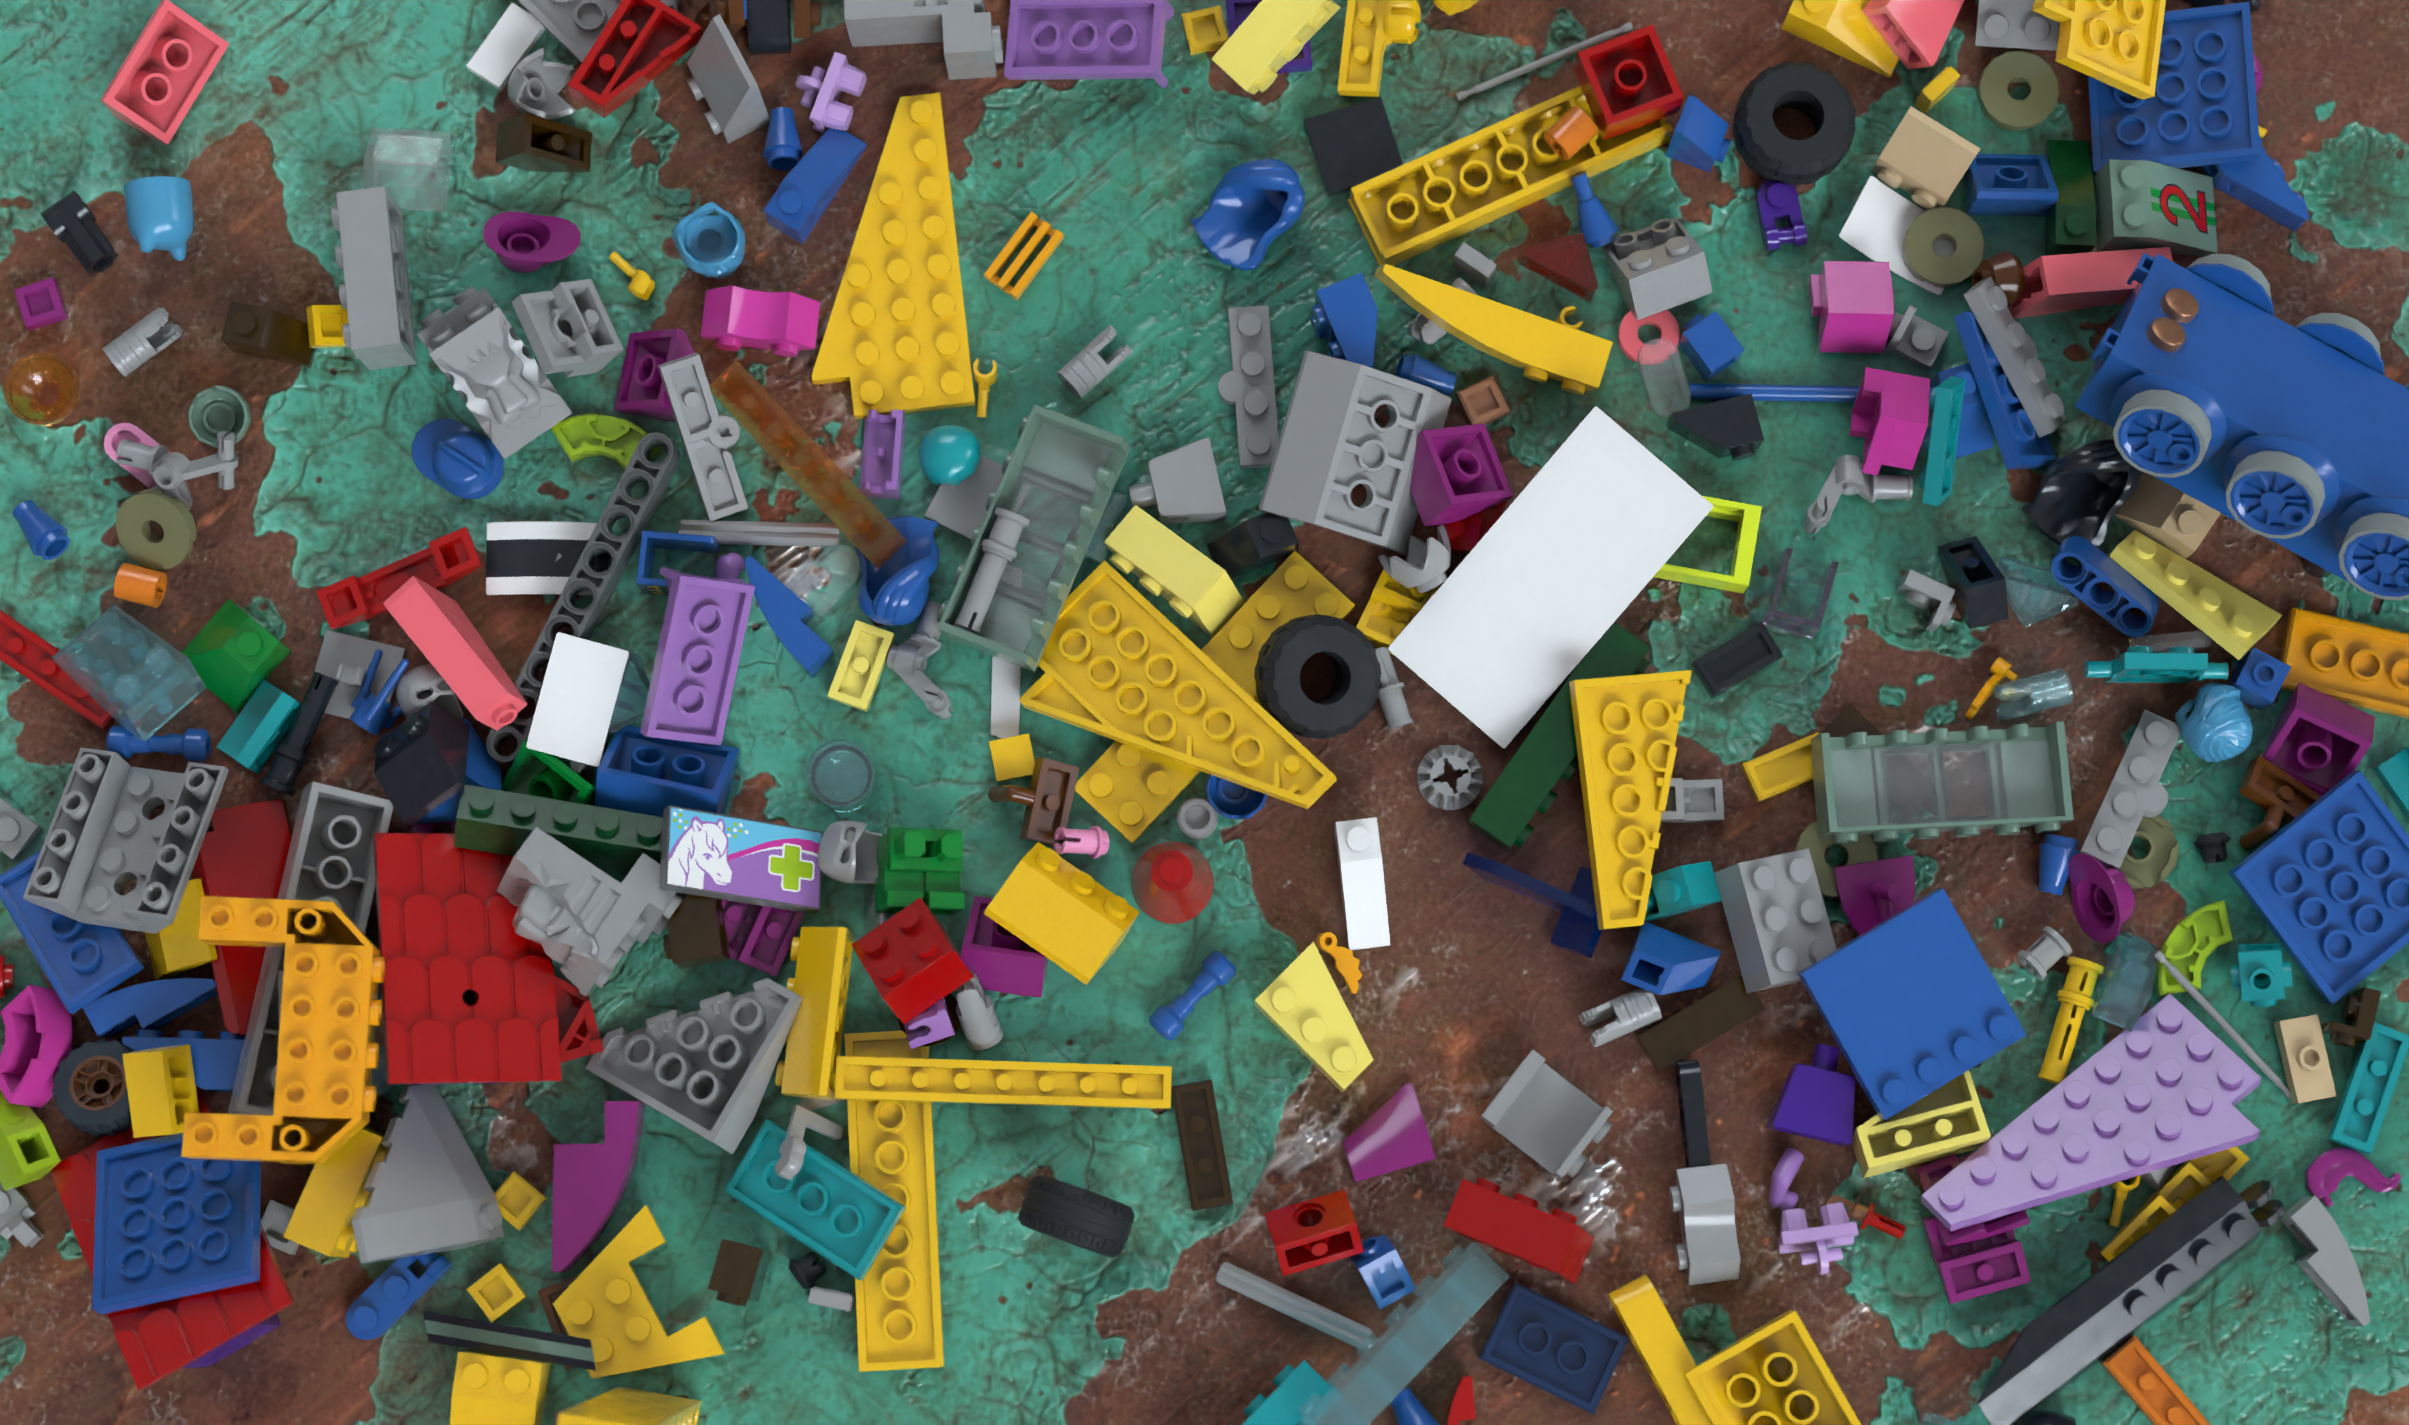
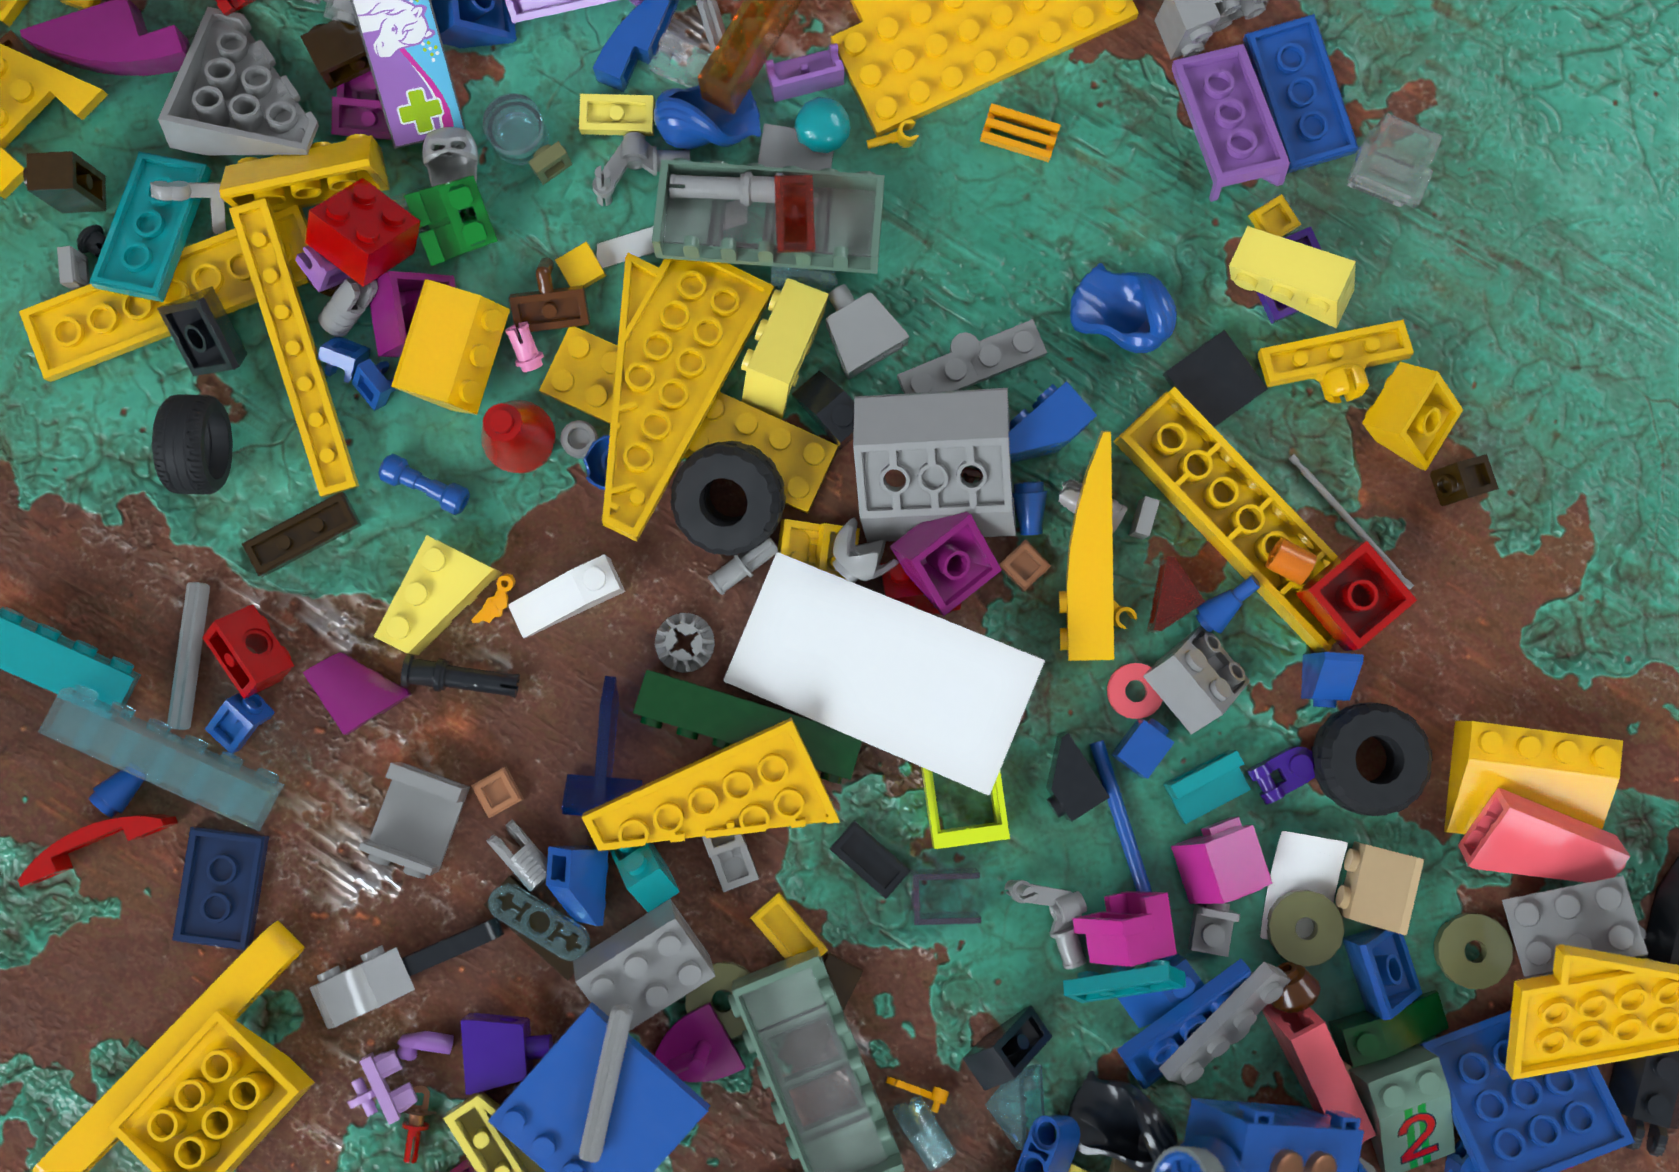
camera: 65 degrees right, 5 degrees up
light grey hinge [1056,324,1133,400] -> none
red wedge [1443,1177,1594,1284] -> none
clear tile [1637,338,1690,418] -> none
light grey bracket [1897,569,1957,633] -> none
yellow tile [1915,66,1961,114] -> none
none -> black slope [157,286,247,376]
none -> blue tile [318,336,371,383]
none -> blue tile [352,358,397,411]
none -> black pin [401,654,520,698]
none -> nougat tile [471,767,524,818]
none -> clear light blue beam [488,884,590,961]
none -> olive plate [528,141,573,185]
none -> light grey axle [579,1005,633,1162]
none -> clear red slope [774,175,816,253]
none -> teal panel [1163,750,1251,824]

